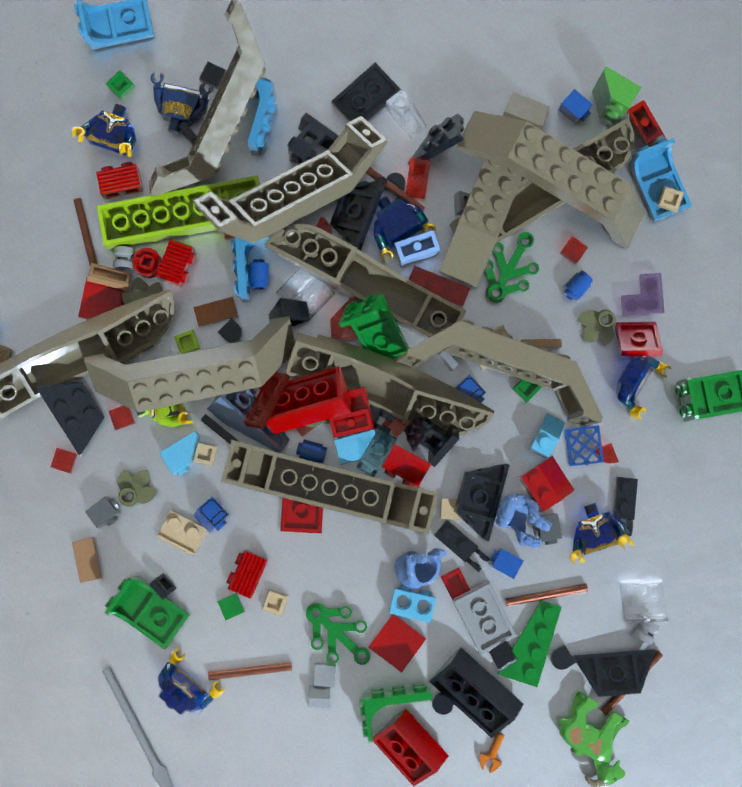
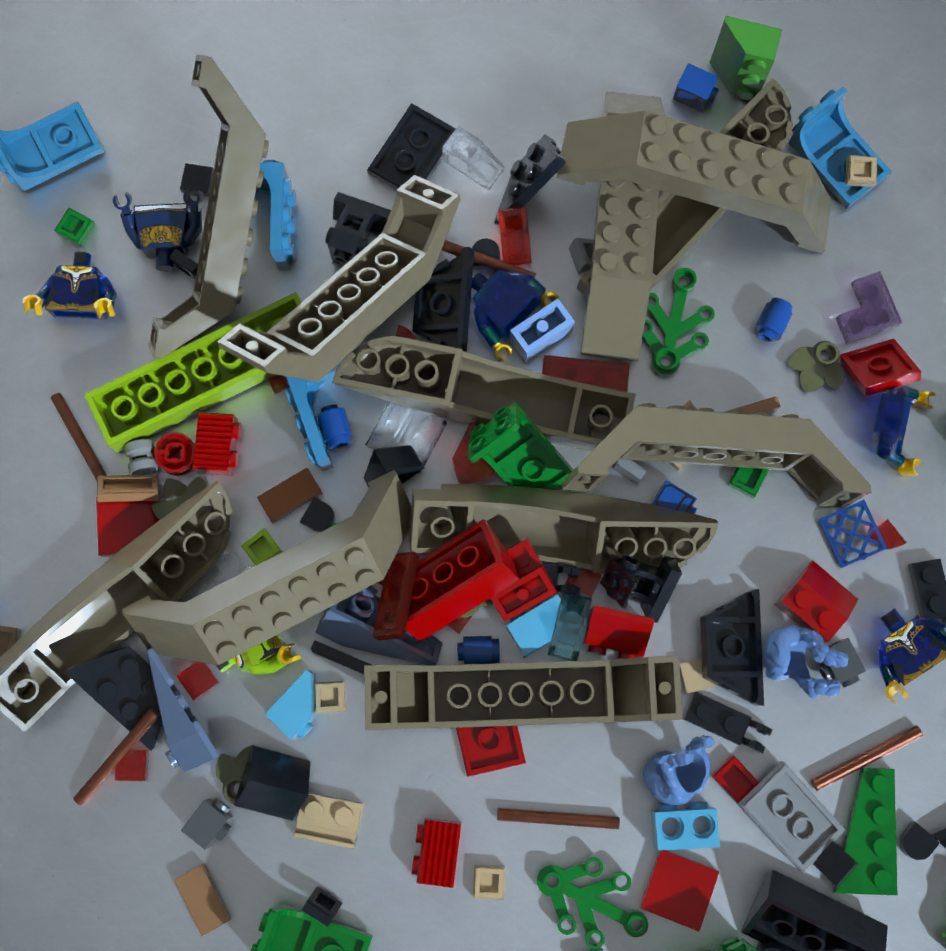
camera: 10 degrees left, 5 degrees down
red brick [96,162,144,199] -> none
blue brick [193,497,229,533] -> none
green tile [217,593,245,621] -> none
blue brick [489,548,523,579] -> none
medium azure slope [528,413,565,458] -> none
clear red tile [559,236,588,265] -> none
red brick [627,100,666,148] -> none
none -> copper bar [73,708,160,806]
none -> sand blue wedge [146,646,219,772]
none -> black slope [233,745,310,821]
none -> copper bar [497,808,620,829]

